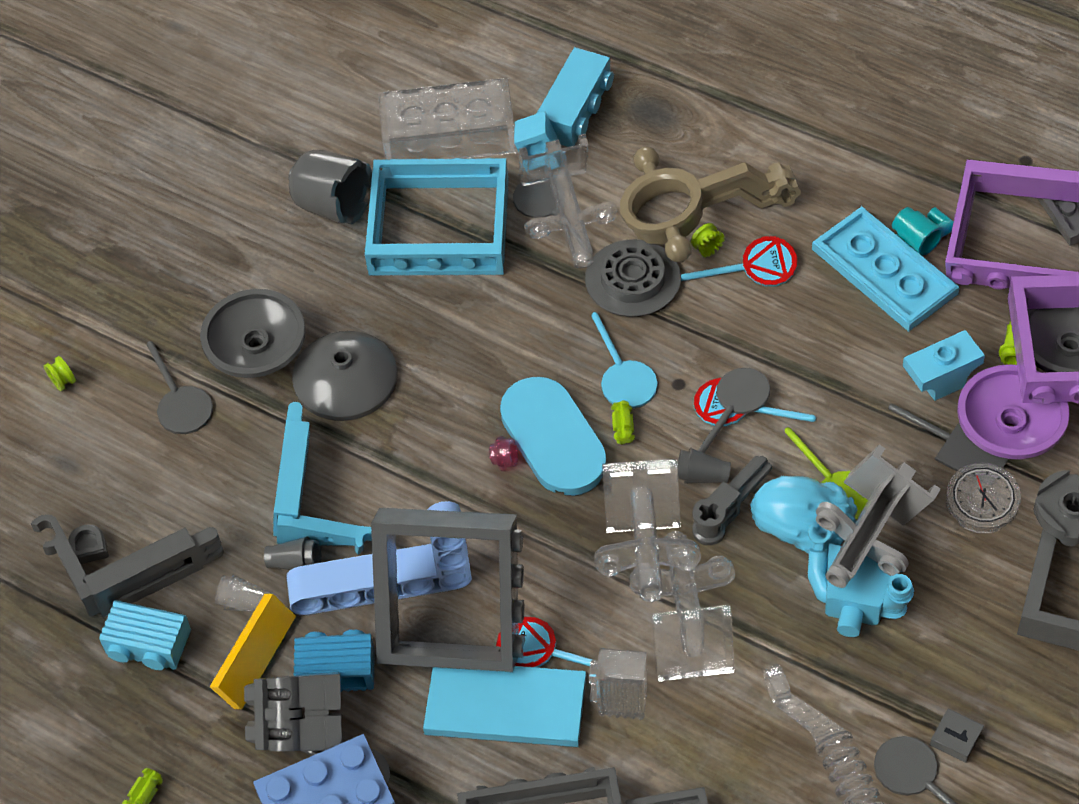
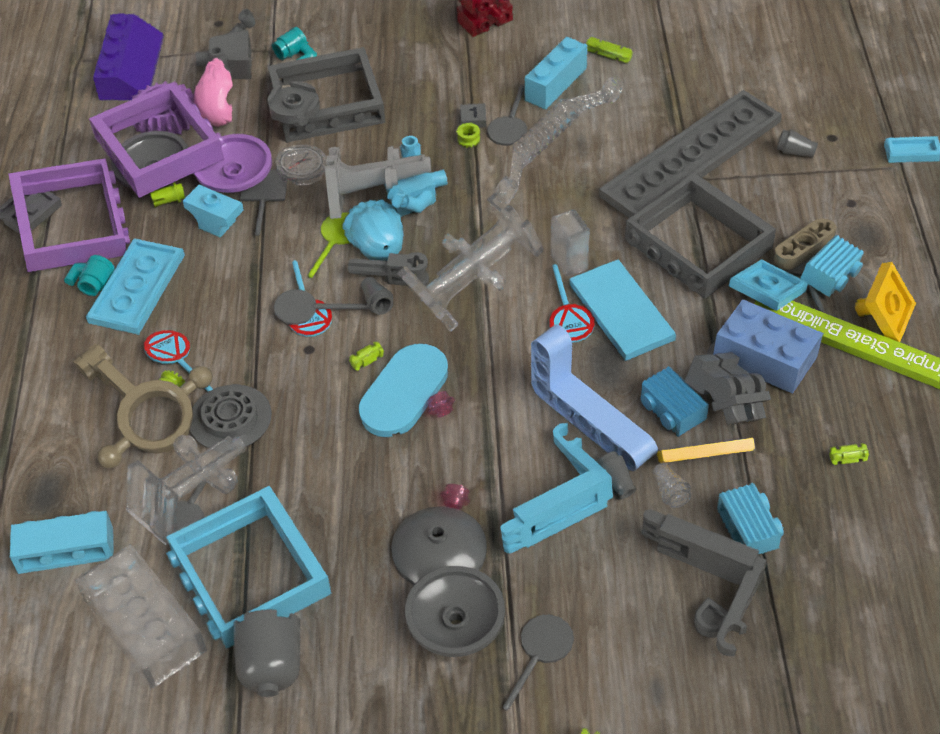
camera: 125 degrees left, 5 degrees down
dark grey window [371,508,525,672] -> none
medium azure panel [514,111,558,169] -> none
medium azure piece [591,312,658,408] -> none
none -> clear pink plate [440,483,470,510]
none -> lime bush [457,123,480,148]

